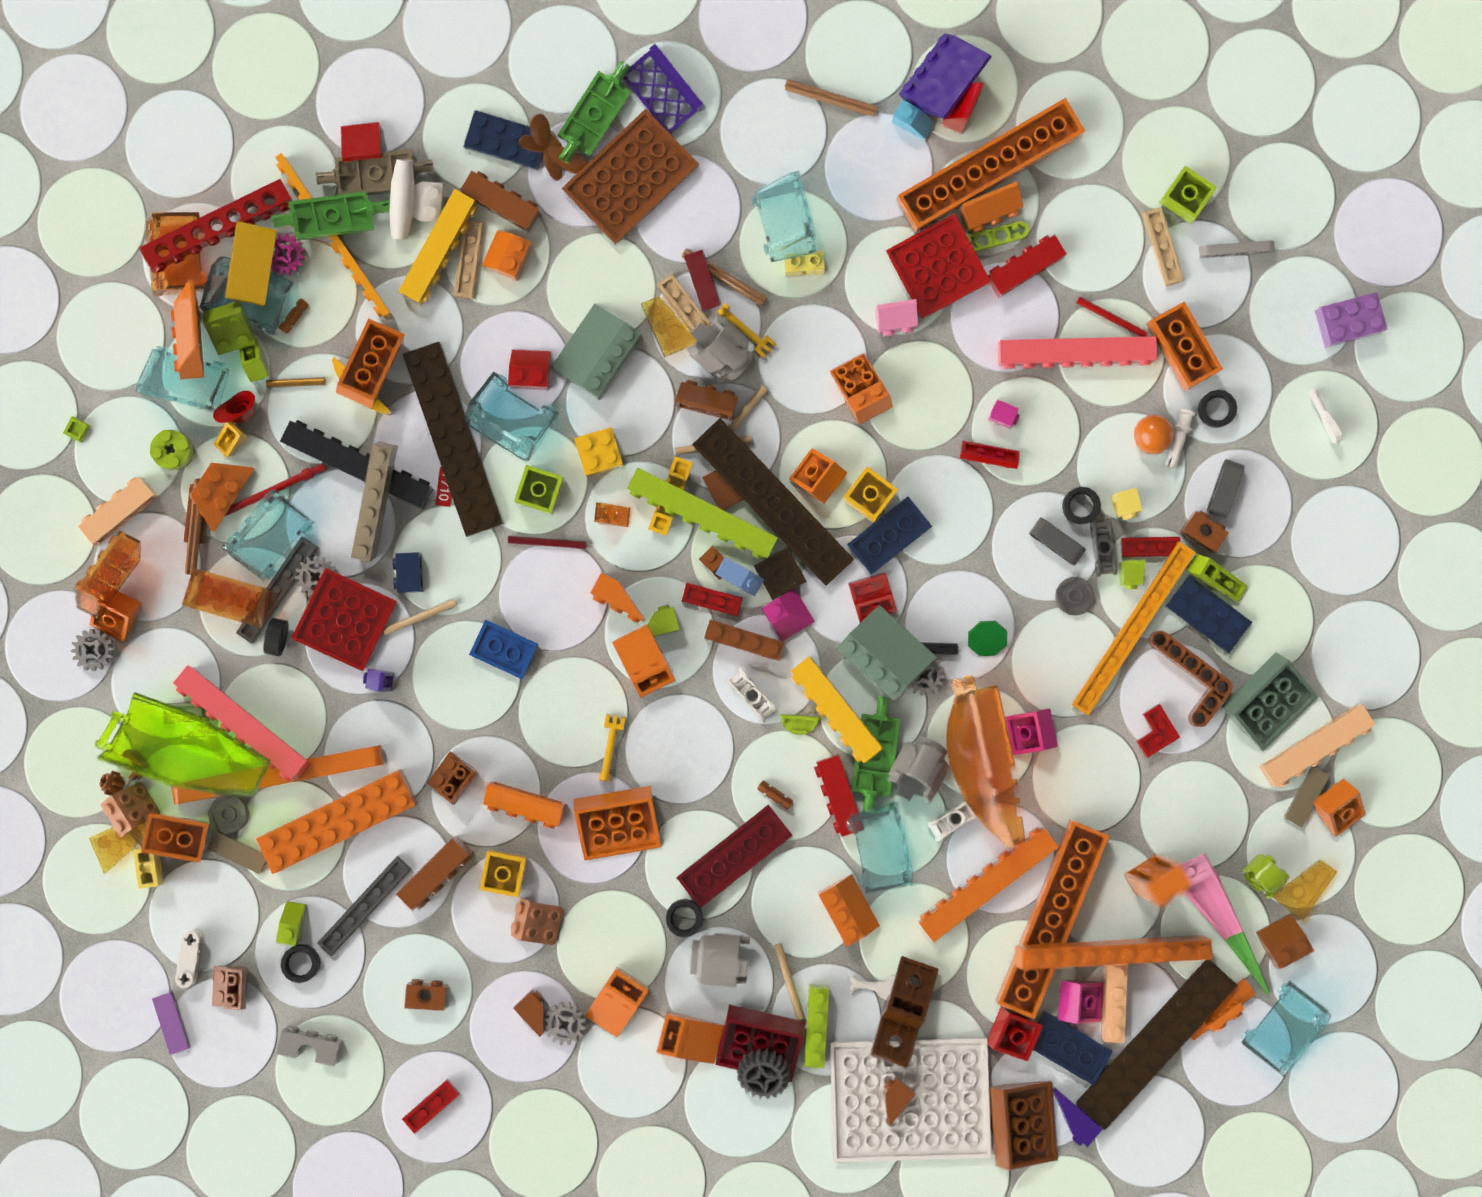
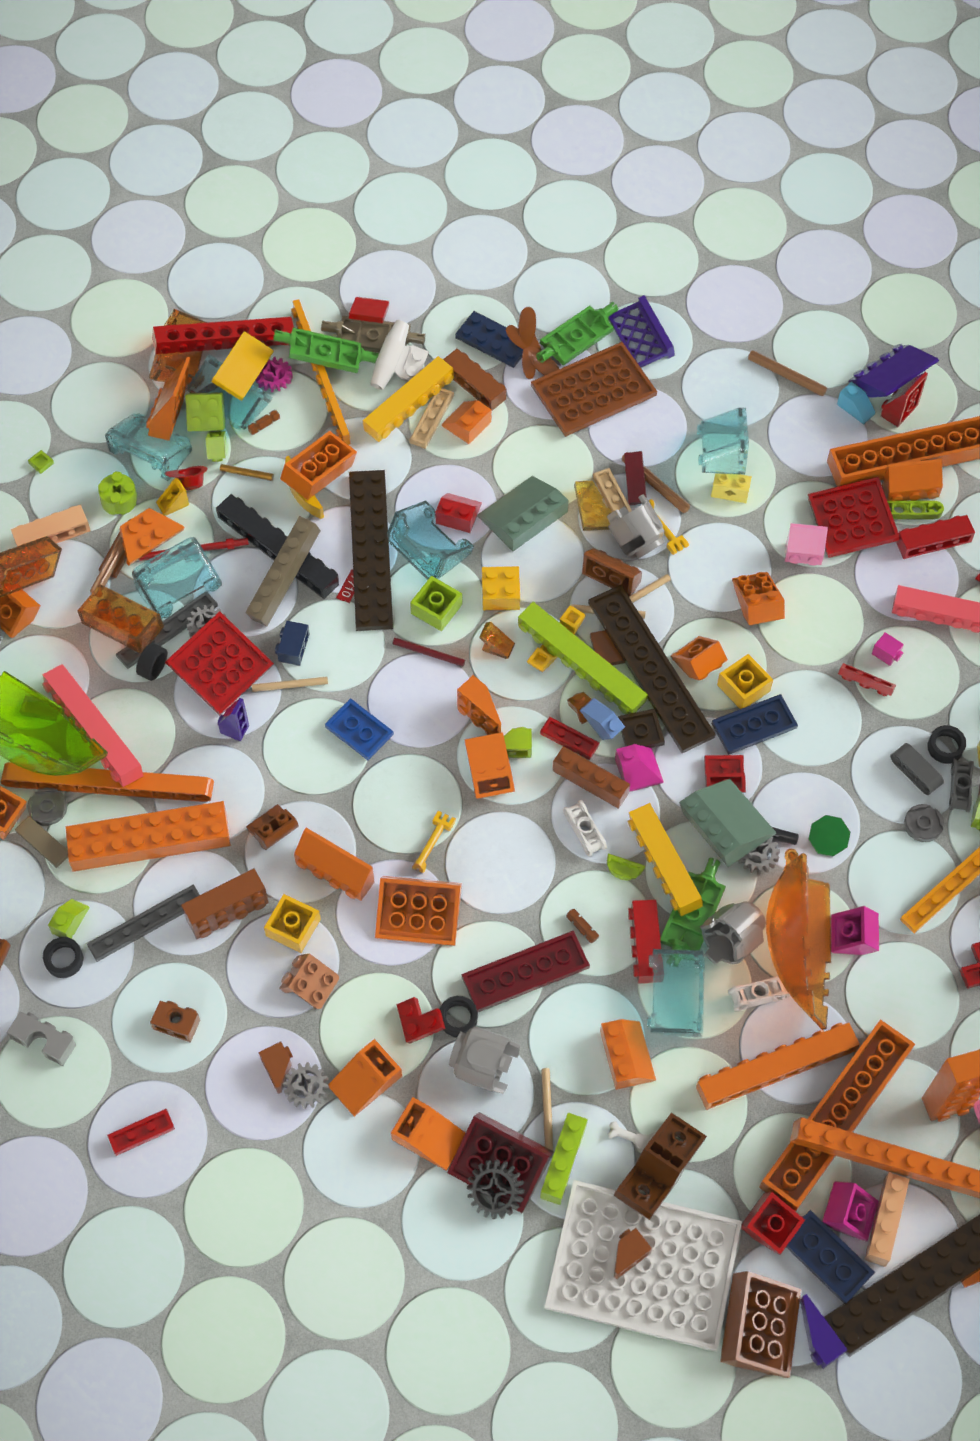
camera: 15 degrees right, 25 degrees down
none -> red plate [396,997,445,1044]

